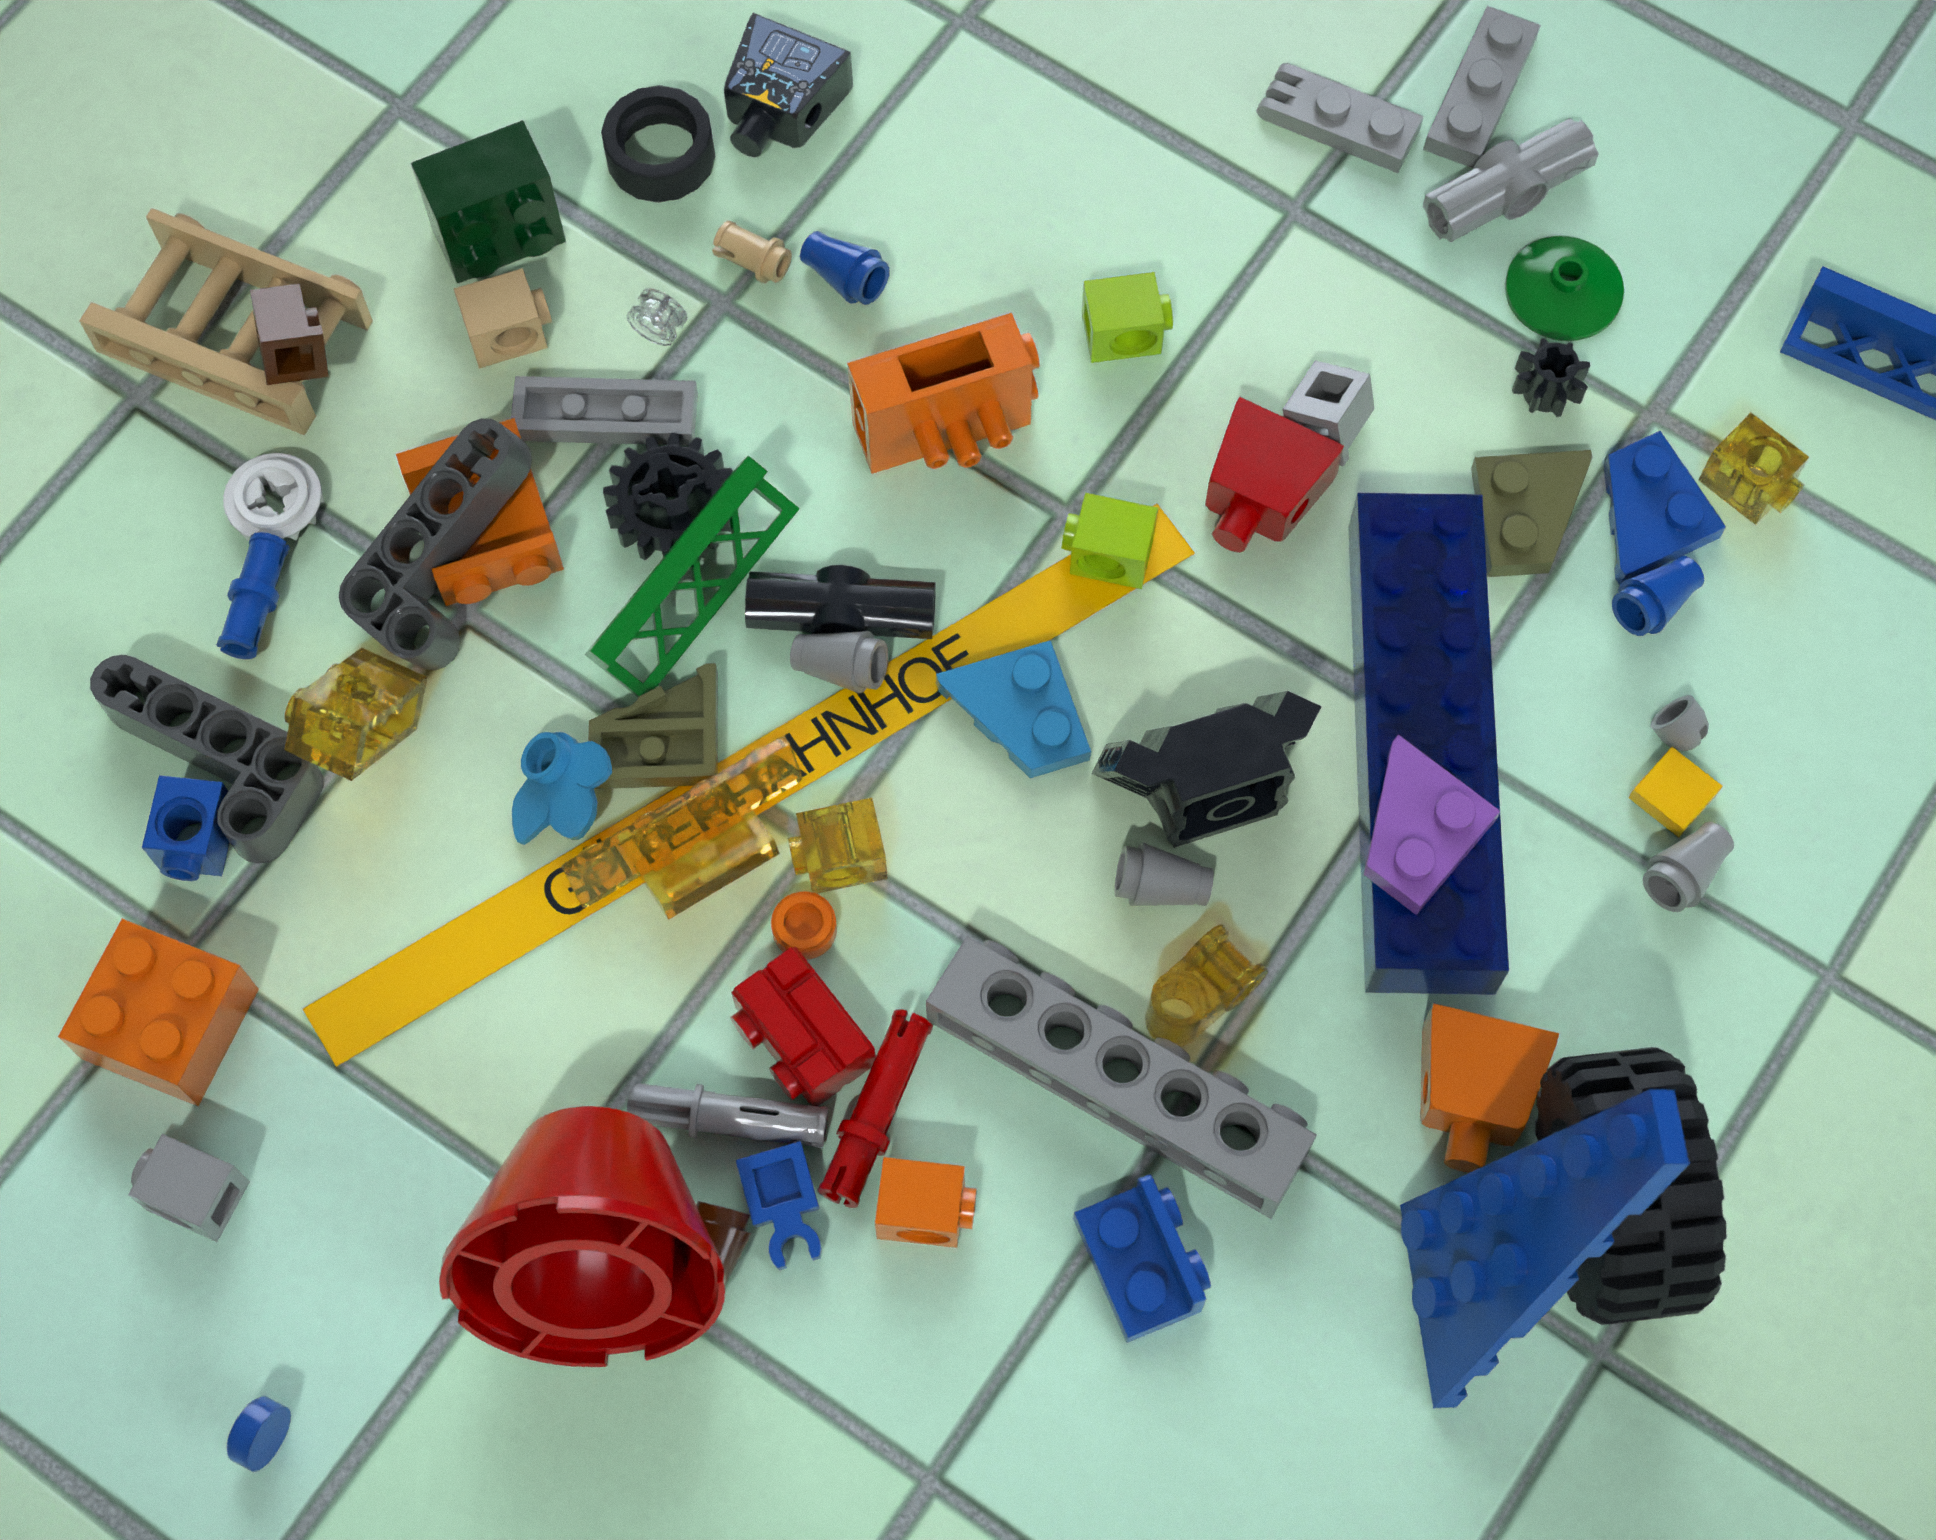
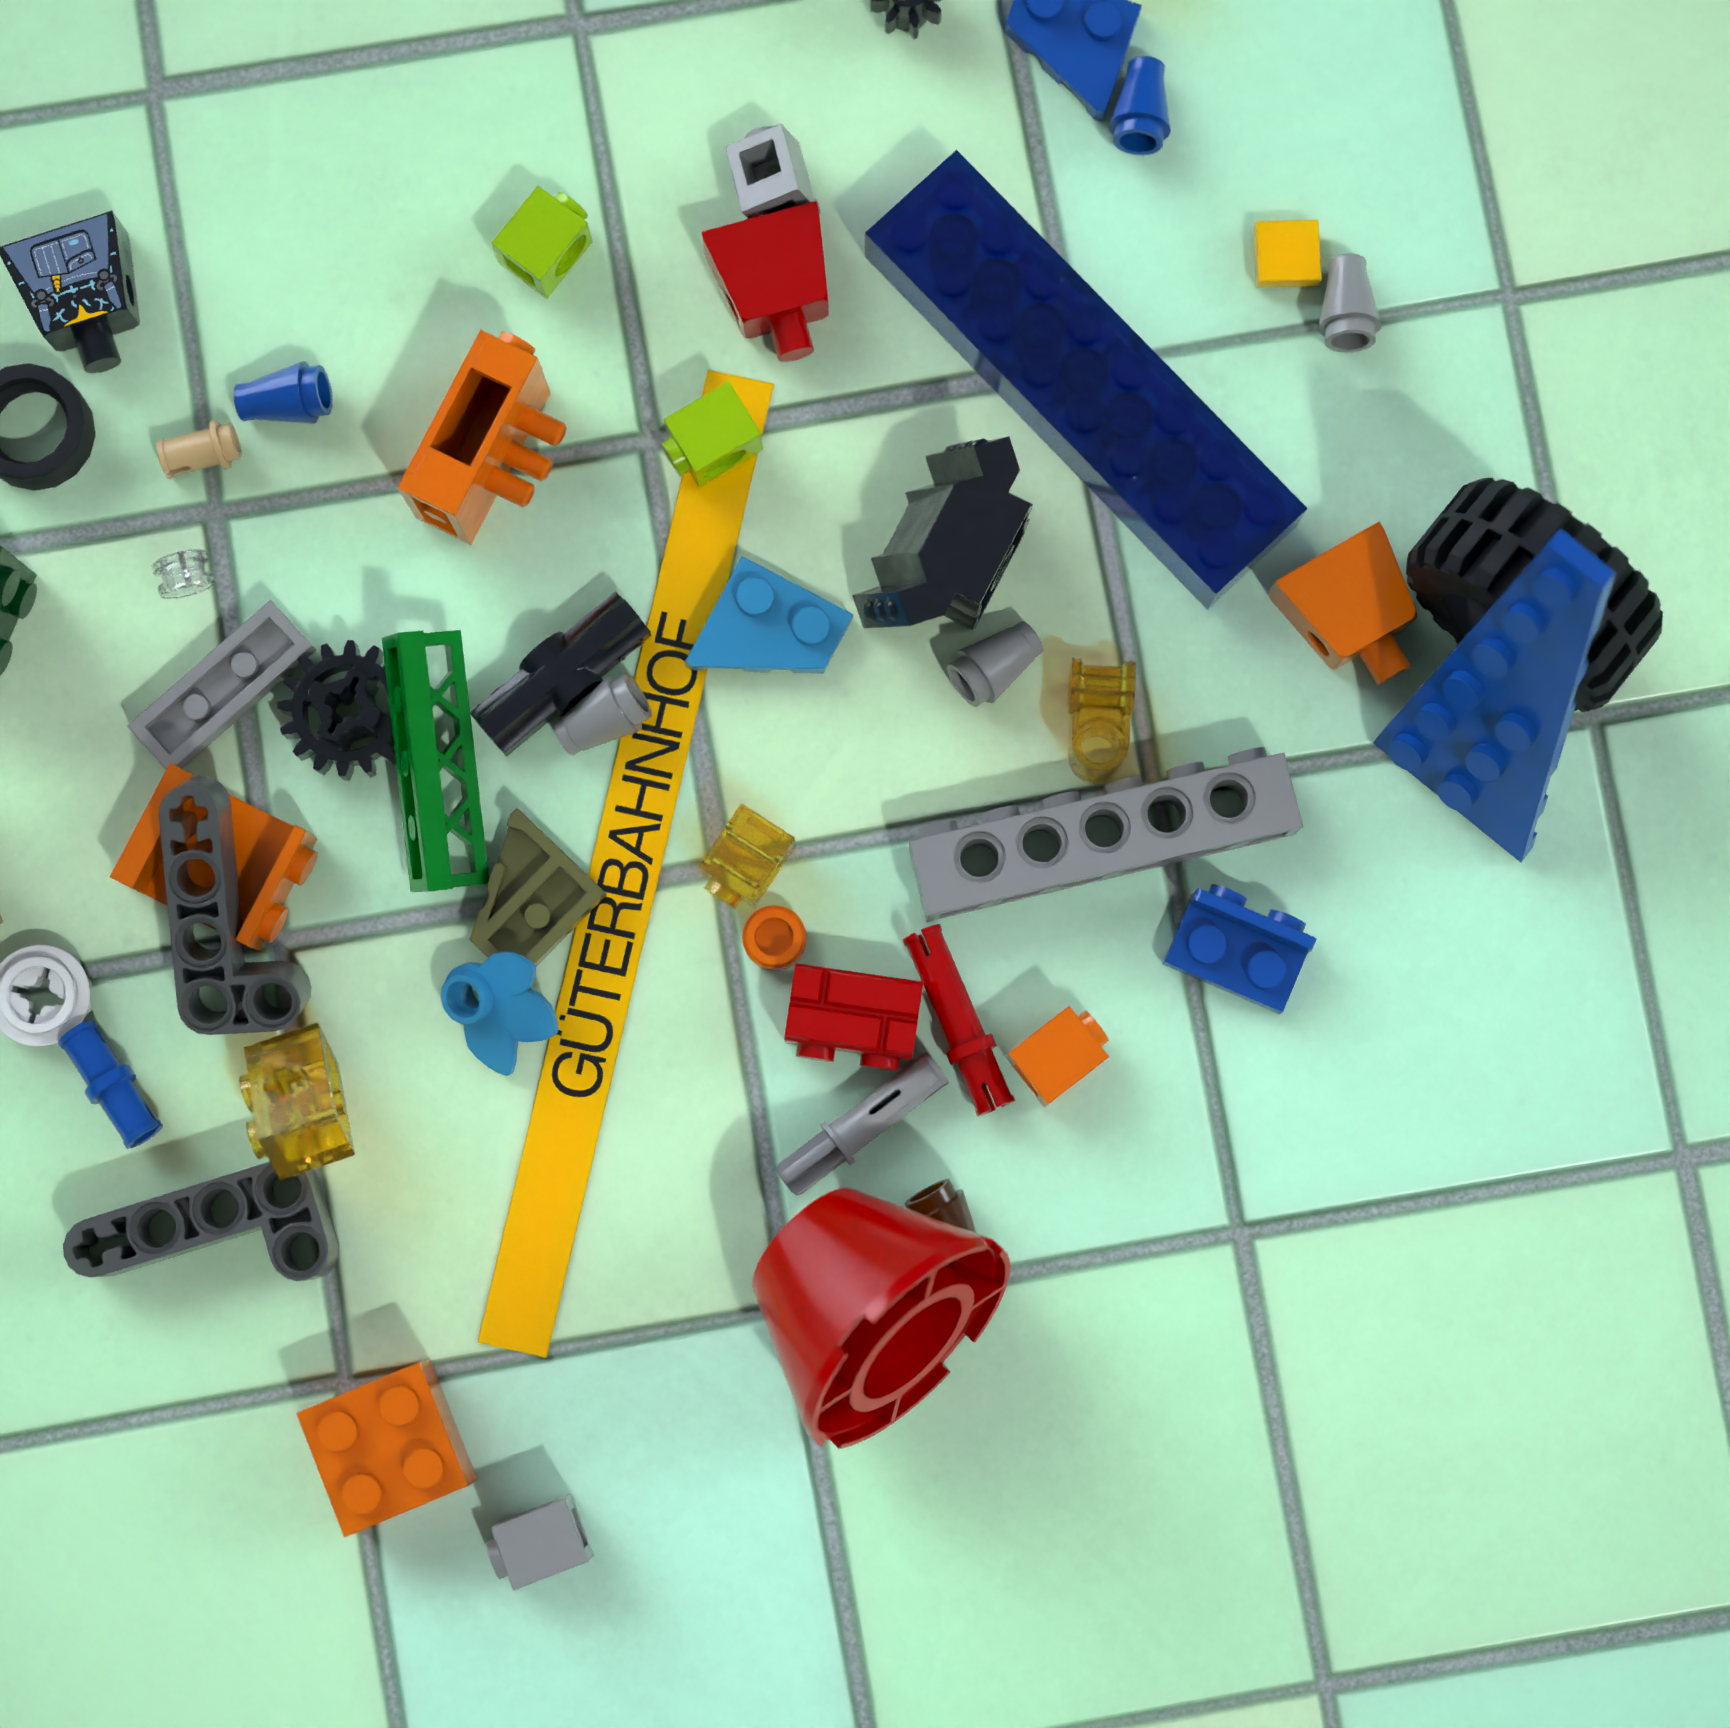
camera: 45 degrees left, 15 degrees up
blue brick [142,775,230,881] -> none
blue tile [227,1396,291,1472] -> none
tan brick [453,268,552,368] -> none
clear yellow bracket [562,737,802,920] -> none
blue plate [735,1141,822,1271] -> none
medium lavender wing [1363,735,1500,915] -> none
olive wing [1471,450,1592,577] -> none
light grey hinge [1651,695,1709,751] -> none

